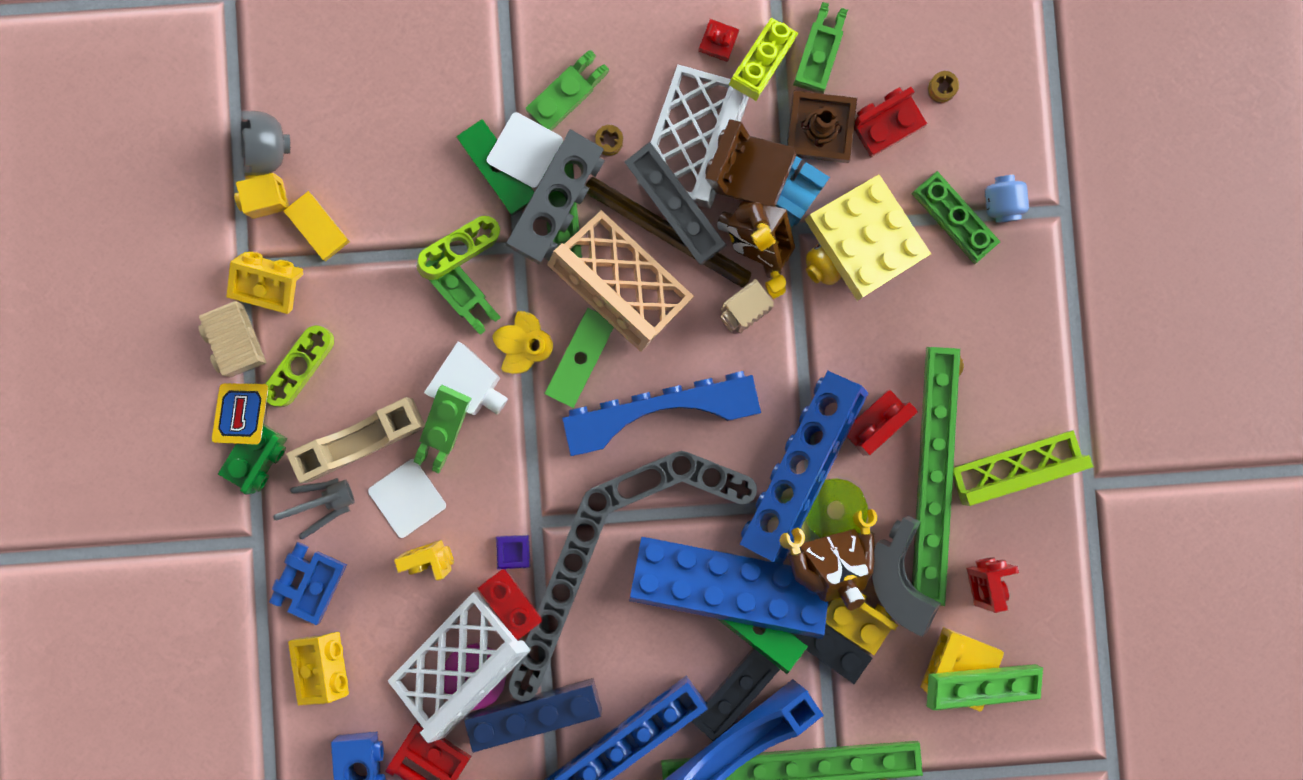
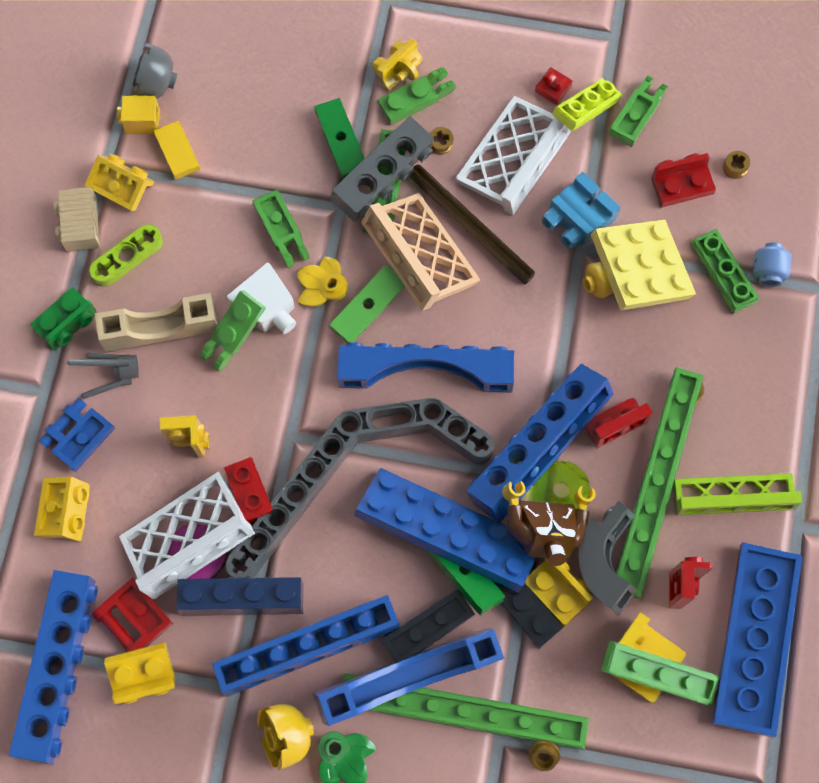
camera: 20 degrees right, 15 degrees down
sticker [212,383,268,444] -> none
white sticker [368,459,446,538] -> none
lime beam [416,216,500,280] -> none
white sticker [487,112,563,188] -> none
dark purple tile [496,535,531,569] -> none
dark grey plate [625,142,727,265] -> none
reddish brown bracket [705,119,796,207] -> none
reddish brown torso [717,201,796,299] -> none
tan brick [720,279,774,333] -> none
reddish brown plate [787,90,857,163] -> none
none -> yellow hips [372,38,423,91]
none -> blue plate [712,542,803,738]

